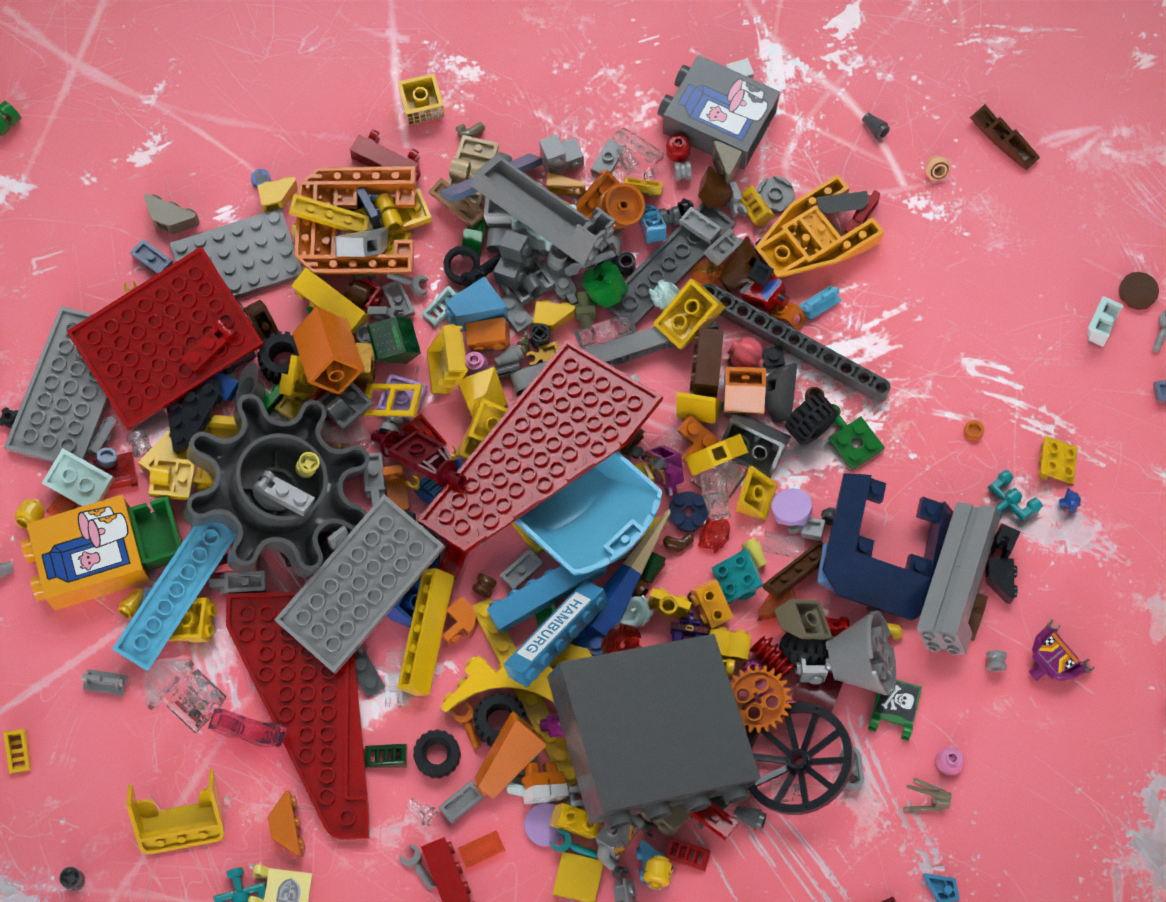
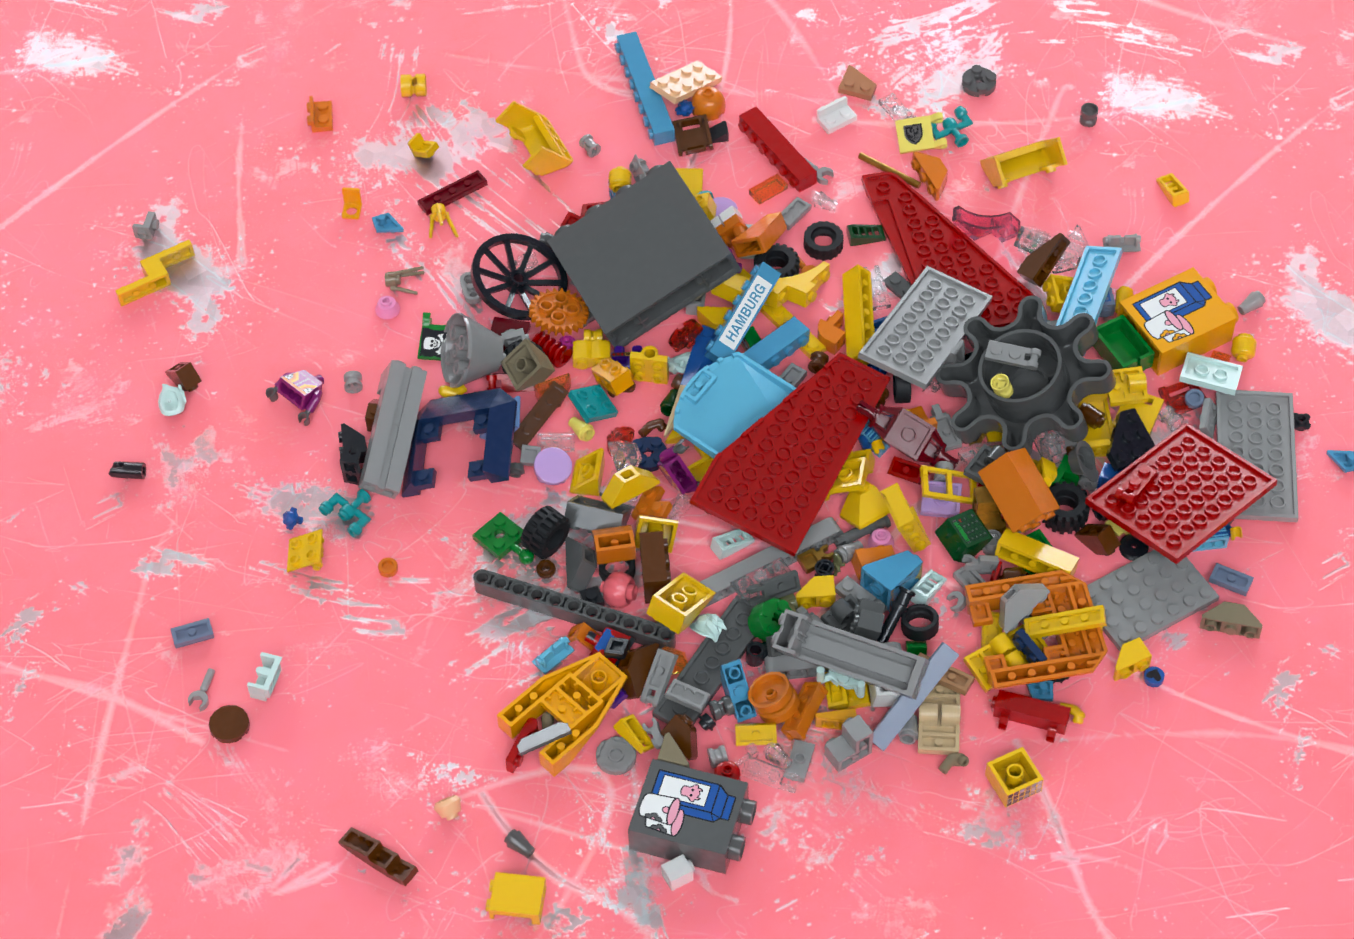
camera: 170 degrees right, 15 degrees down
none -> yellow plant [429,203,459,238]
none -> yellow panel [486,872,547,925]
none -> dark grey hinge [746,570,801,605]
none -> pearl gold bar [858,152,922,189]
none -> reddish brown slope [1017,233,1070,288]
none -> yellow arm [1060,702,1085,724]

